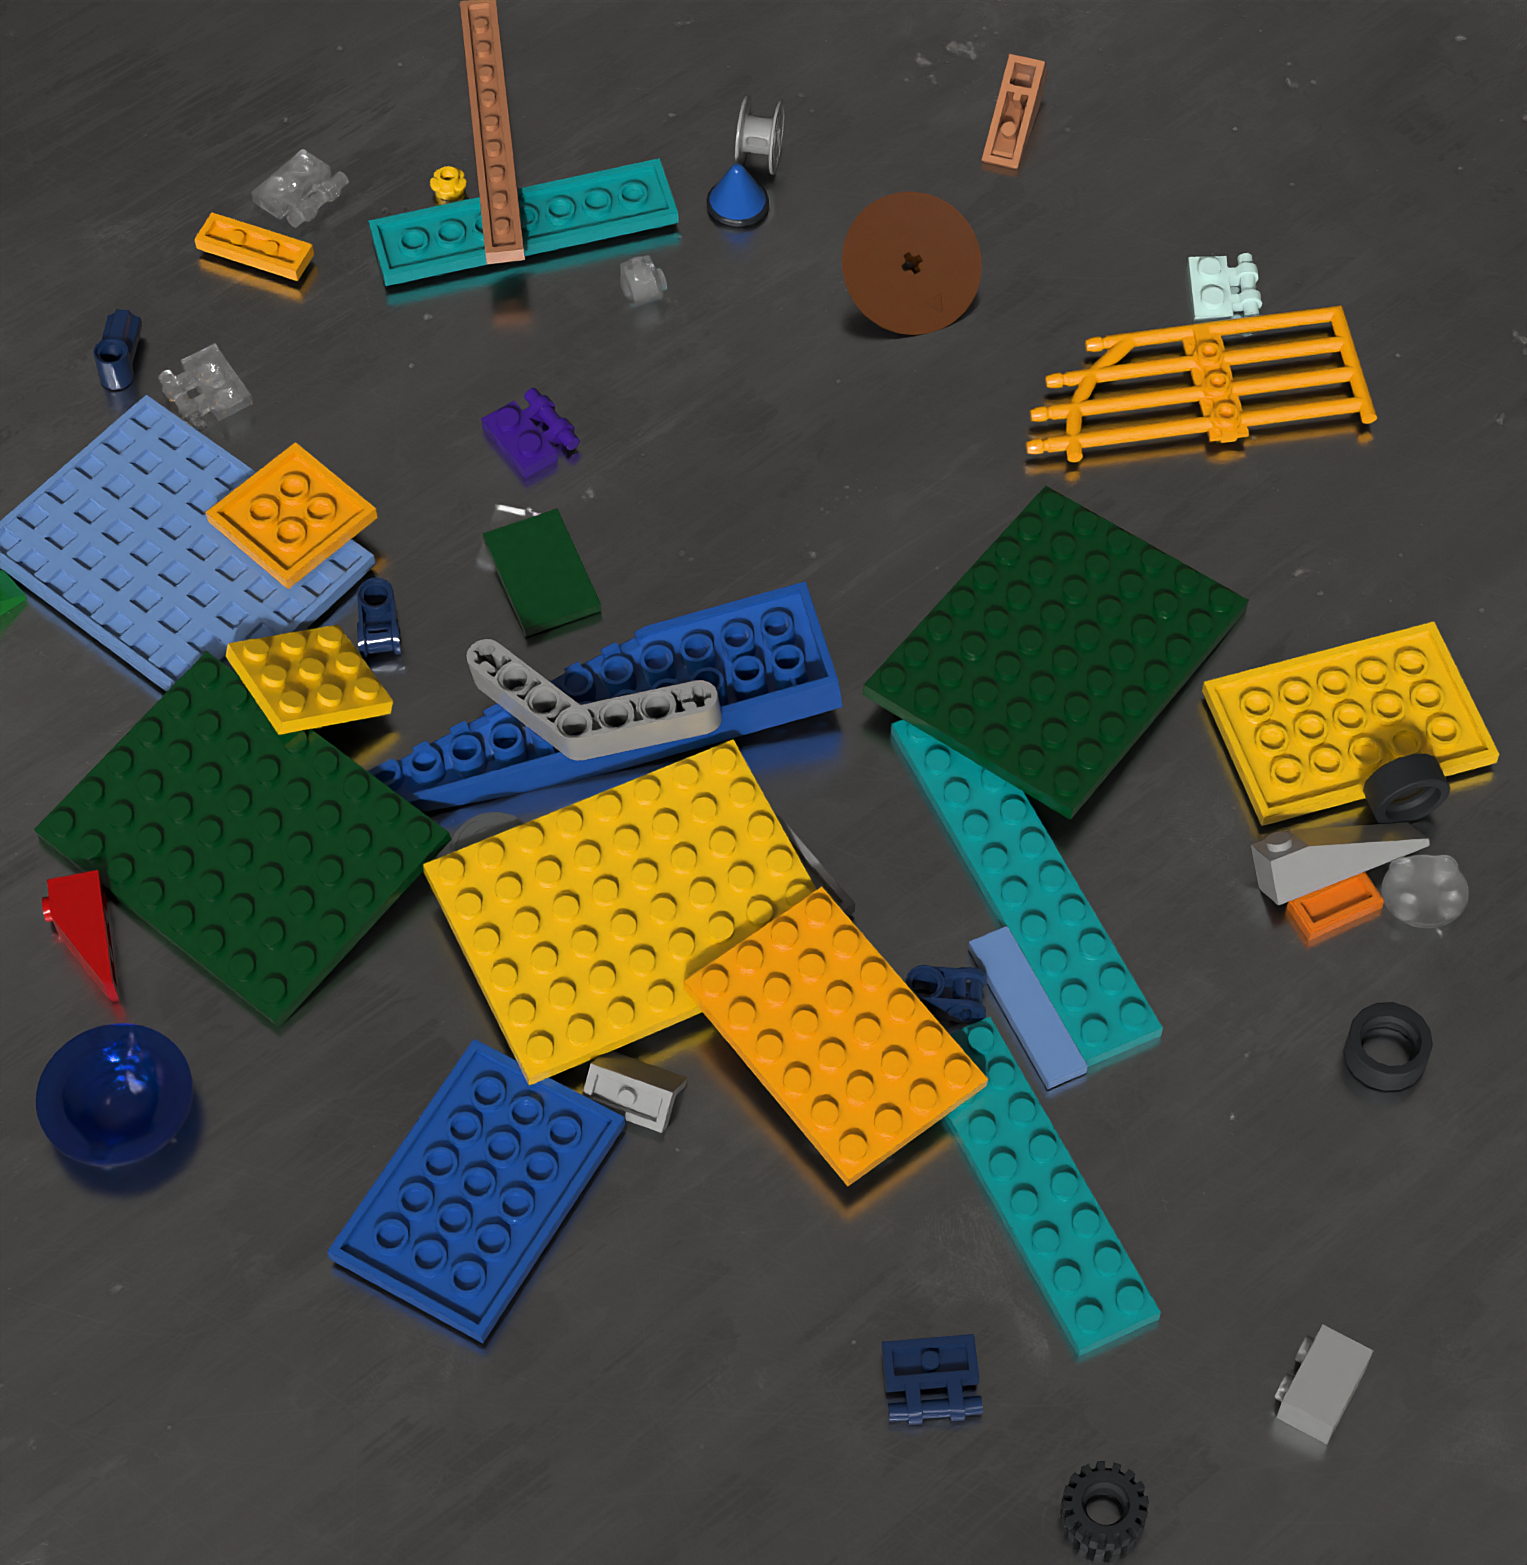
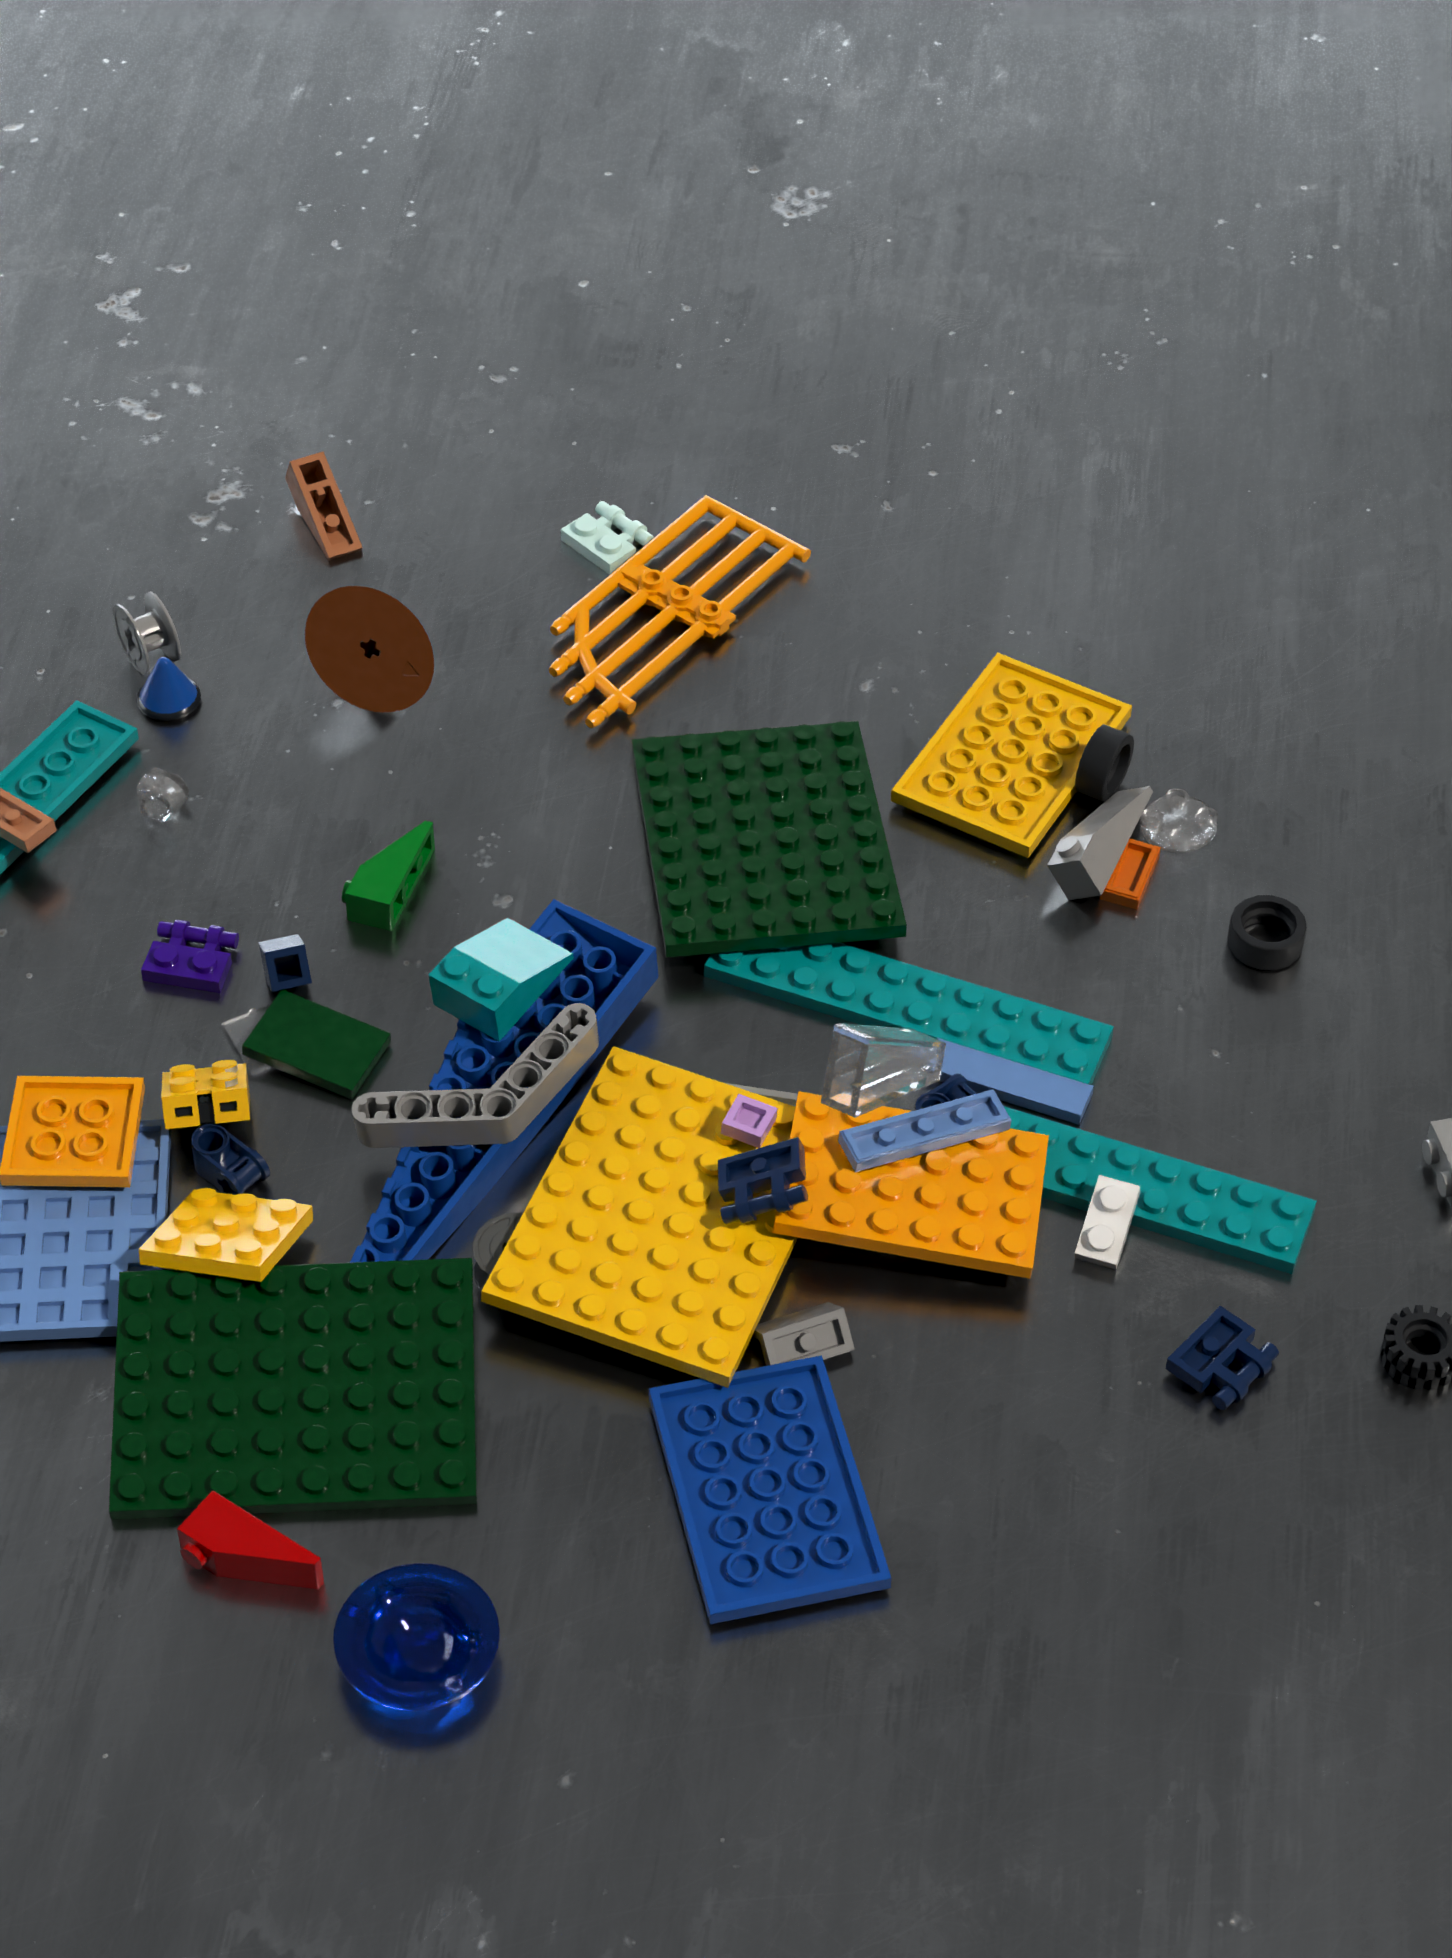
camera: 45 degrees left, 10 degrees down
none -> yellow piece [161,1060,250,1130]
none -> dark blue brick [258,934,312,992]
none -> green slope [342,820,435,932]
none -> teal slope [428,918,574,1041]
none -> dark blue plate [718,1137,808,1224]
none -> lavender plate [721,1094,778,1148]
none -> clear slope [821,1023,946,1118]
none -> medium blue tile [838,1089,1012,1172]
none -> white plate [1075,1175,1141,1270]

